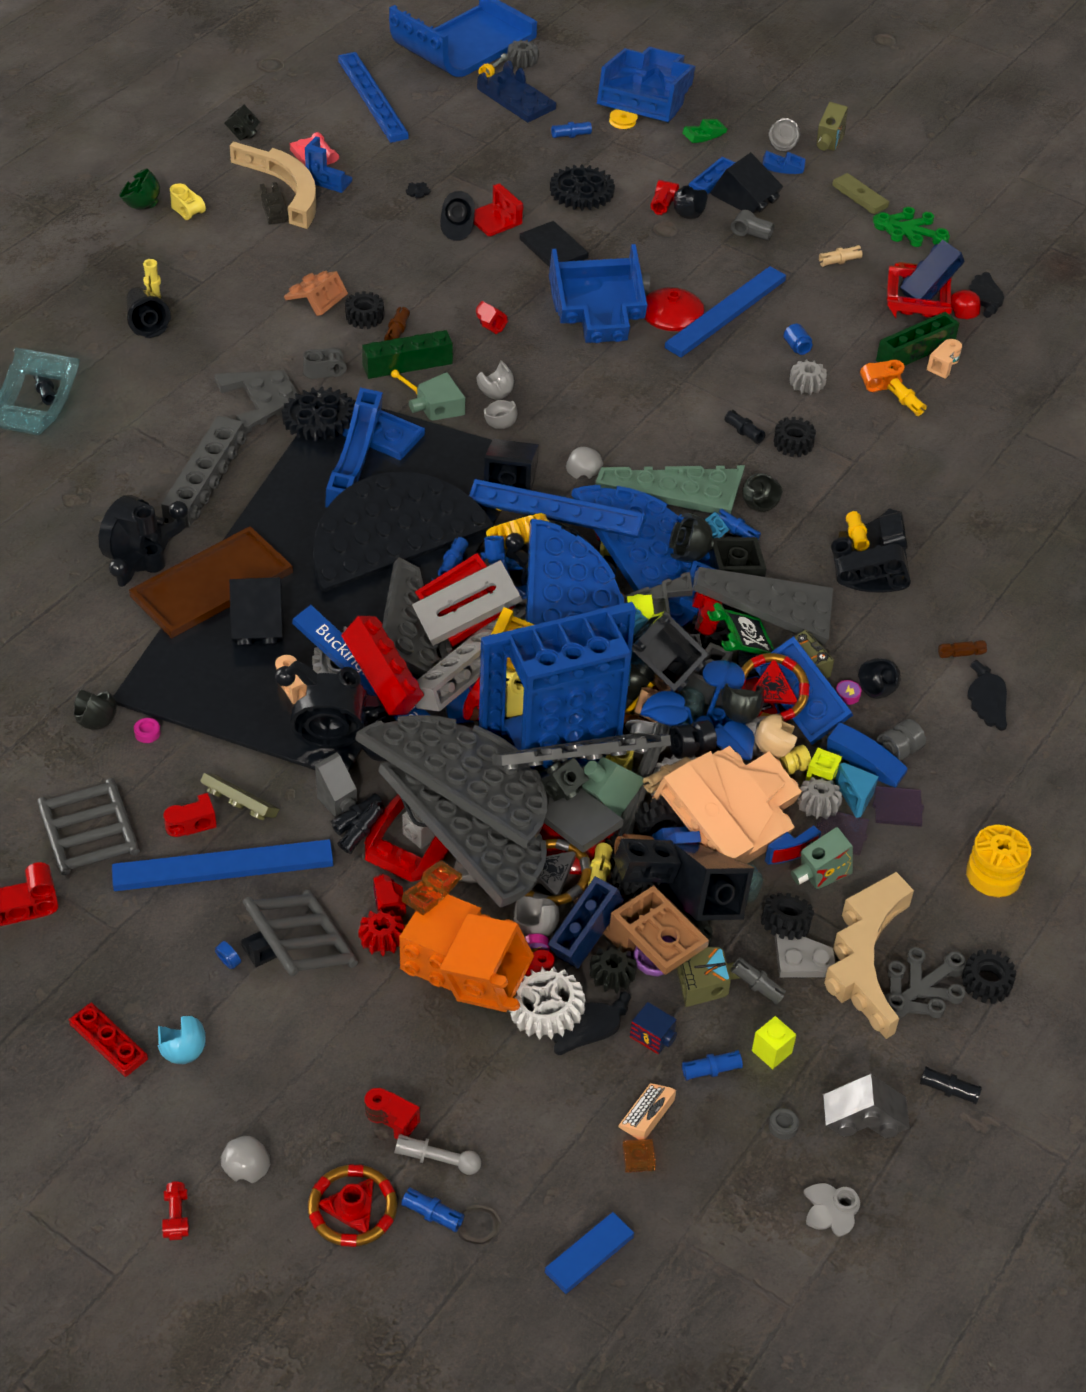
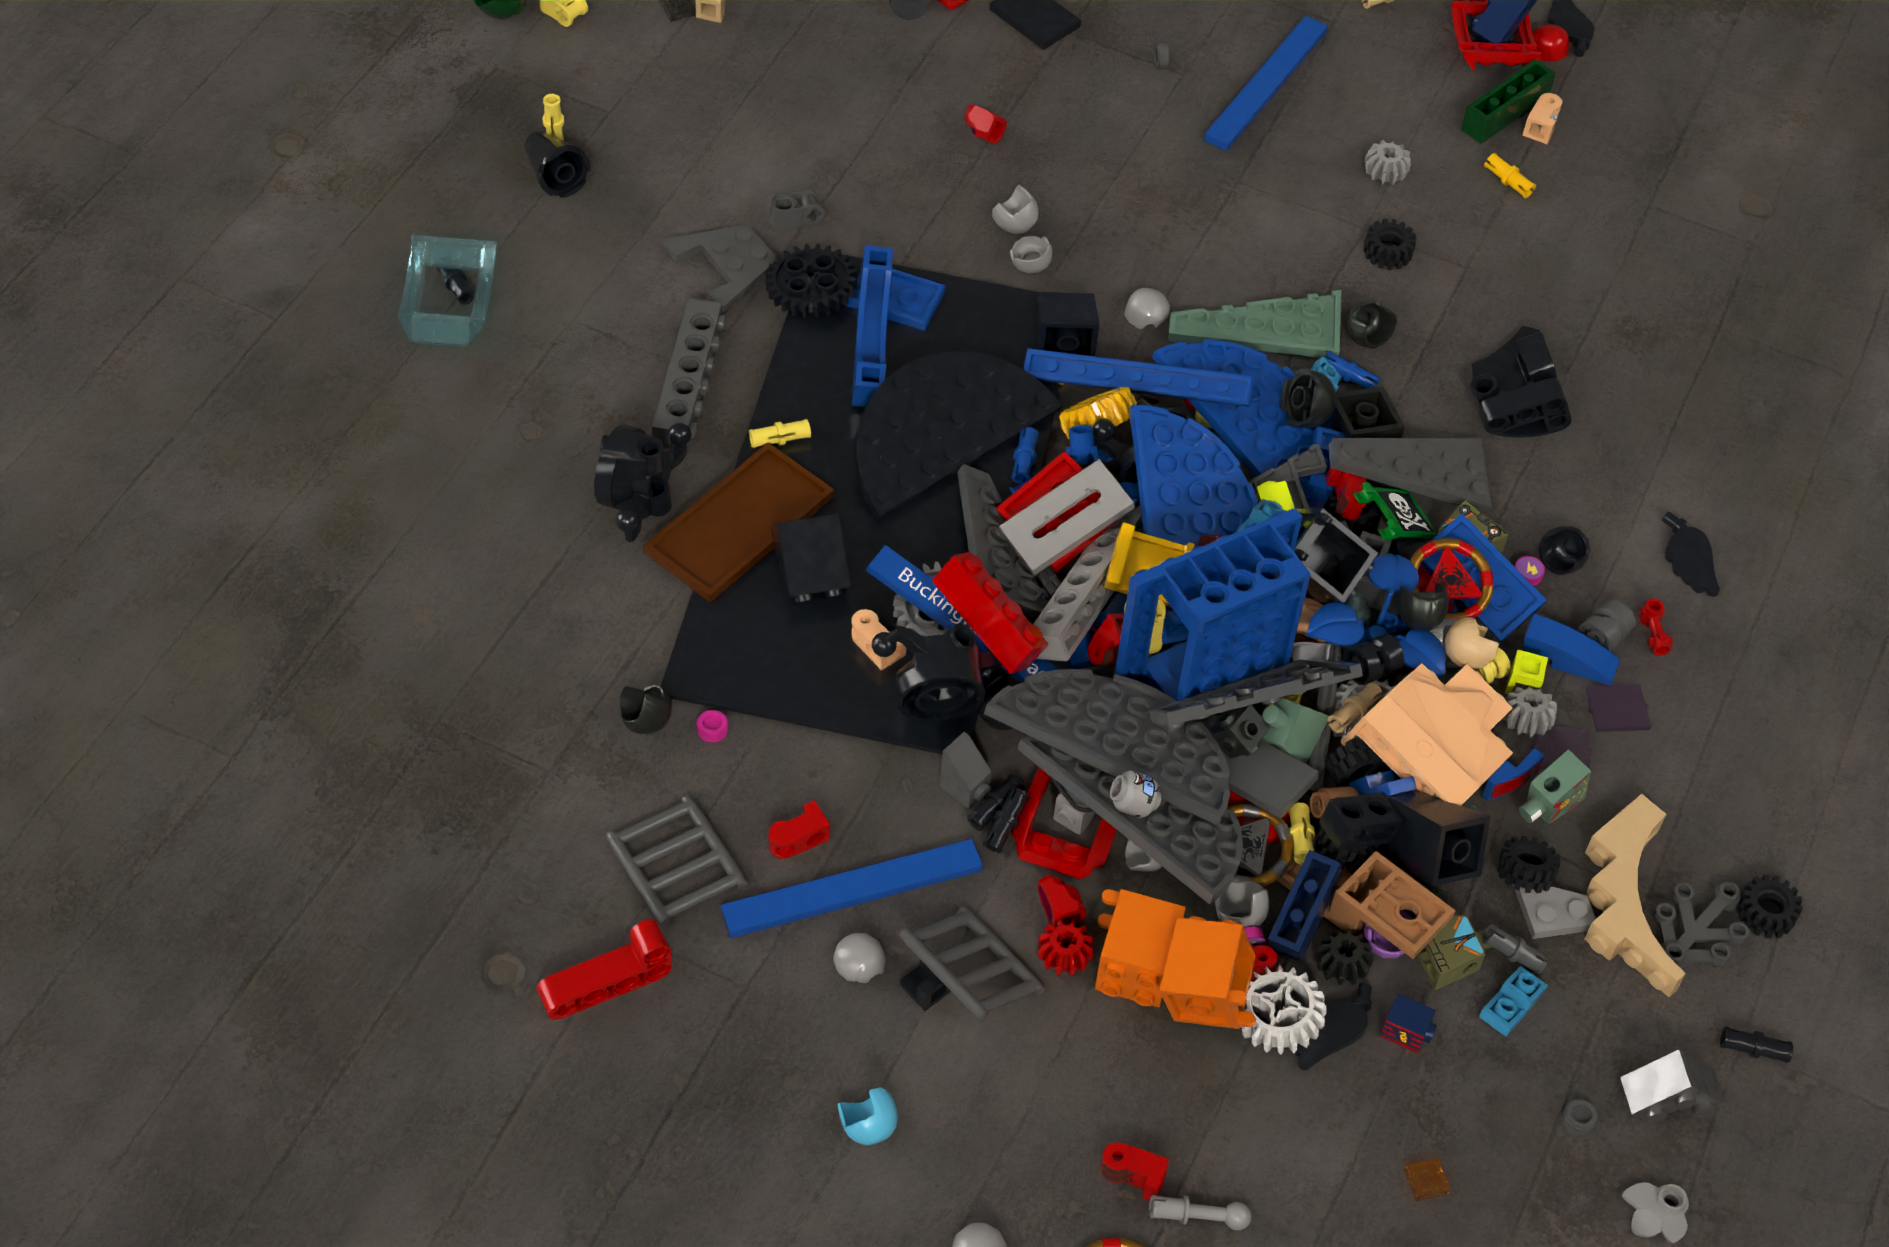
camera: 10 degrees left, 5 degrees up
red tile [69,1002,148,1077] -> none
olive tile [200,773,280,820] -> none
blue tile [215,941,241,969] -> none
nougat bracket [284,271,348,316] -> none
black tyre [345,291,384,329] -> none
dark green brick [362,330,453,379] -> none
reddish brown pin [384,307,410,341] -> none
yellow hinge [391,369,417,394] -> none
clear orange slope [402,860,462,915] -> none
sand green torso [409,373,465,421] -> none
blue panel [549,244,647,343] -> none
slope [618,1083,676,1142] -> none
red dish [644,287,704,331] -> none
blue pin [682,1050,743,1081] -> none
black pin [724,410,765,444] -> none
neon yellow brick [752,1016,796,1069] -> none
blue brick [783,324,813,355] -> none
dark azure slope [835,763,879,818] -> none
yellow pin [846,511,869,551] -> none
orange piece [860,360,905,392] -> none
reddish brown axle [938,640,987,658] -> none
yellow wheel [966,824,1031,897] -> none
none -> light yellow pin [749,419,811,448]
none -> light grey hair [833,933,887,983]
none -> light grey head [1110,770,1162,818]
none -> dark azure slope [1479,966,1548,1037]
none -> red bar [1639,598,1673,656]

